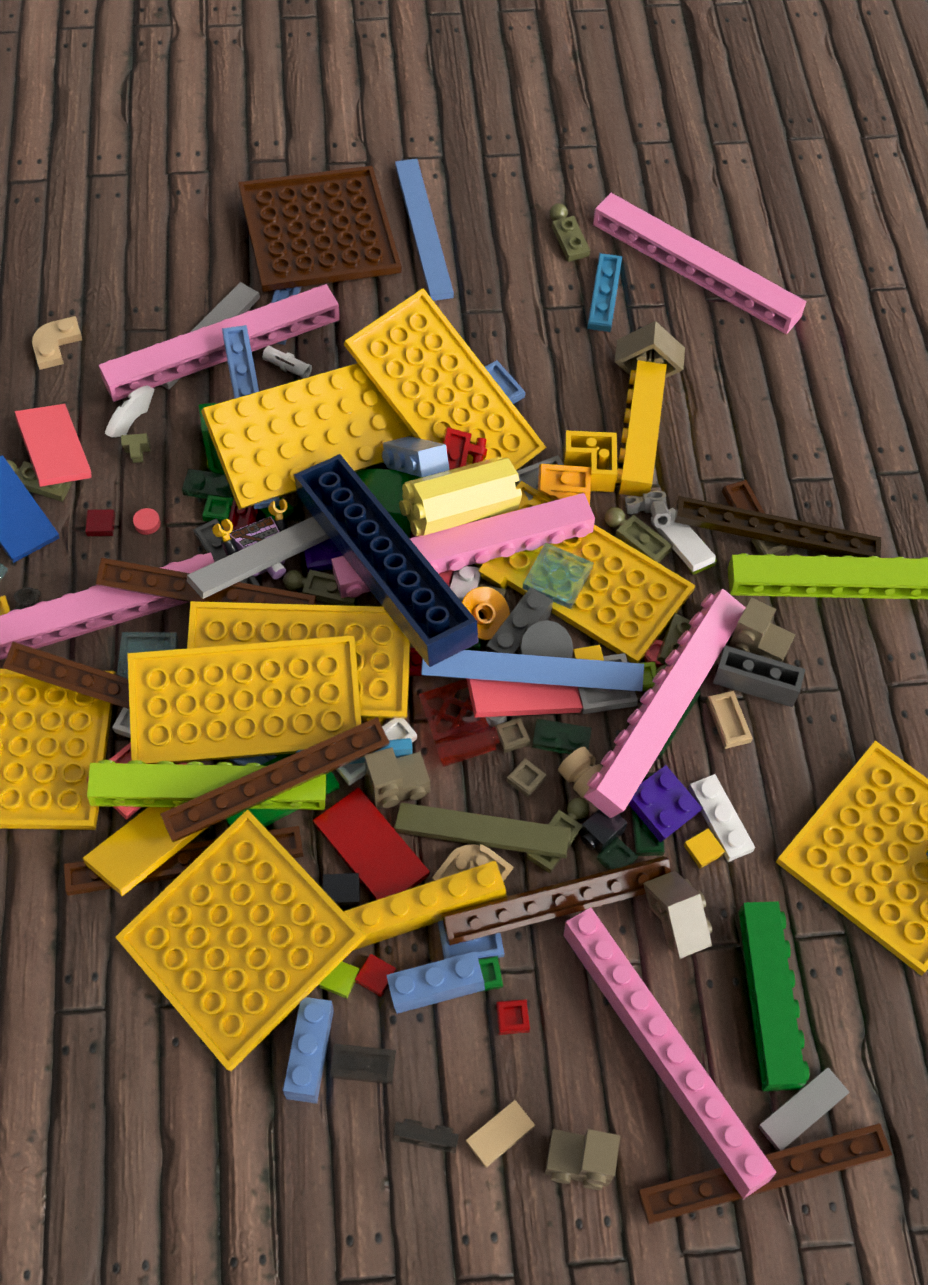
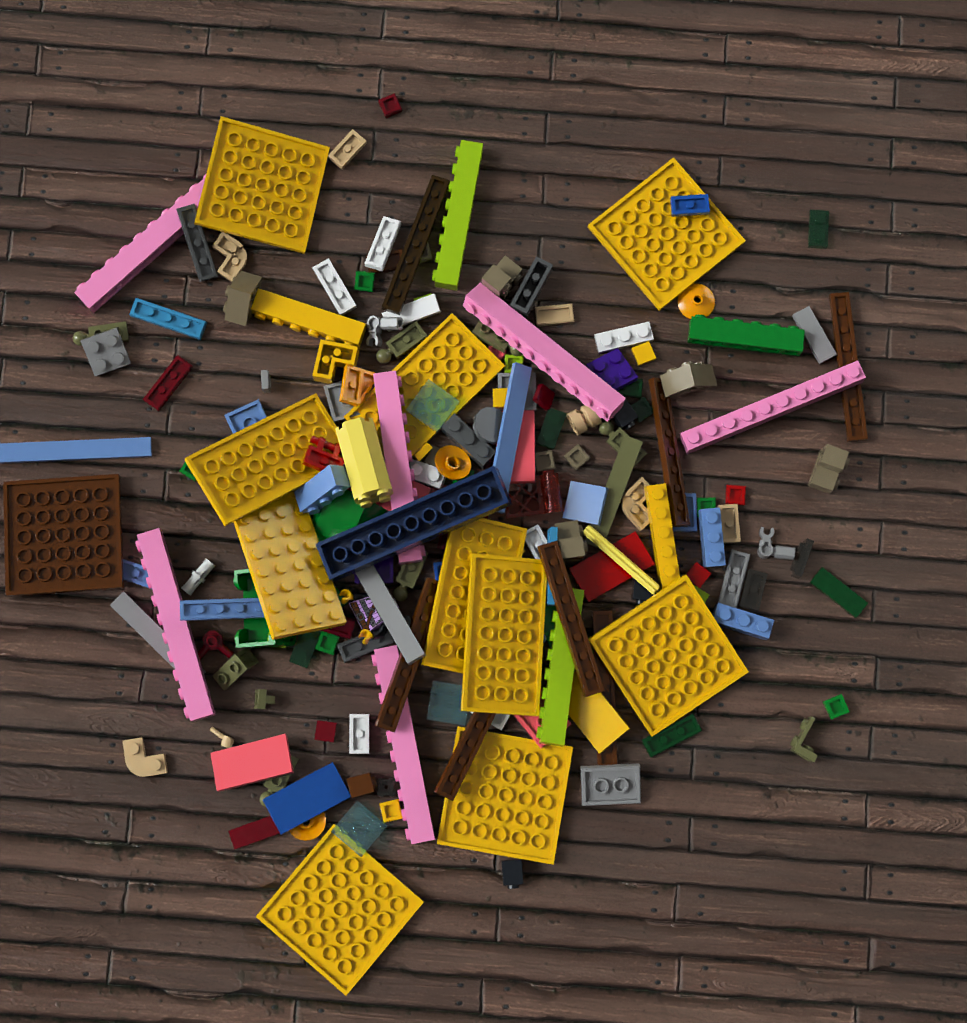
camera: 80 degrees left, 20 degrees up
white tile [105,385,155,437] -> none
coral tile [133,508,161,535] -> none
tan tile [466,1100,535,1168] -> none
none -> light grey plate [81,327,131,376]
none -> dark red tile [143,355,193,412]
none -> dark grey tile [176,203,218,282]
none -> yellow plate [194,116,330,254]
none -> dark red piece [198,630,234,660]
none -> tan hand [210,727,234,748]
none -> tan plate [212,232,247,282]
none -> olive bracket [213,648,259,690]
none -> light grey tile [261,370,271,393]
none -> white plate [312,258,357,316]
none -> tan plate [328,129,367,170]
none -> reddish brown brick [347,773,378,798]
none -> white plate [349,714,370,754]
none -> green tile [354,270,375,292]
none -> white tile [365,216,401,271]
none -> dark red tile [533,383,555,410]
none -> medium blue tile [562,481,608,526]
none -> light grey tile [581,763,641,806]
none -> light yellow axle [583,525,660,594]
none -> dark green tile [641,714,702,758]
none -> light orange dish [677,283,715,319]
none -> tan plate [717,504,741,544]
none -> light grey tile [717,549,750,608]
none -> light grey bar [757,527,795,560]
none -> olive bracket [790,716,818,763]
none -> dark green tile [809,567,868,618]
none -> green plate [823,694,850,720]

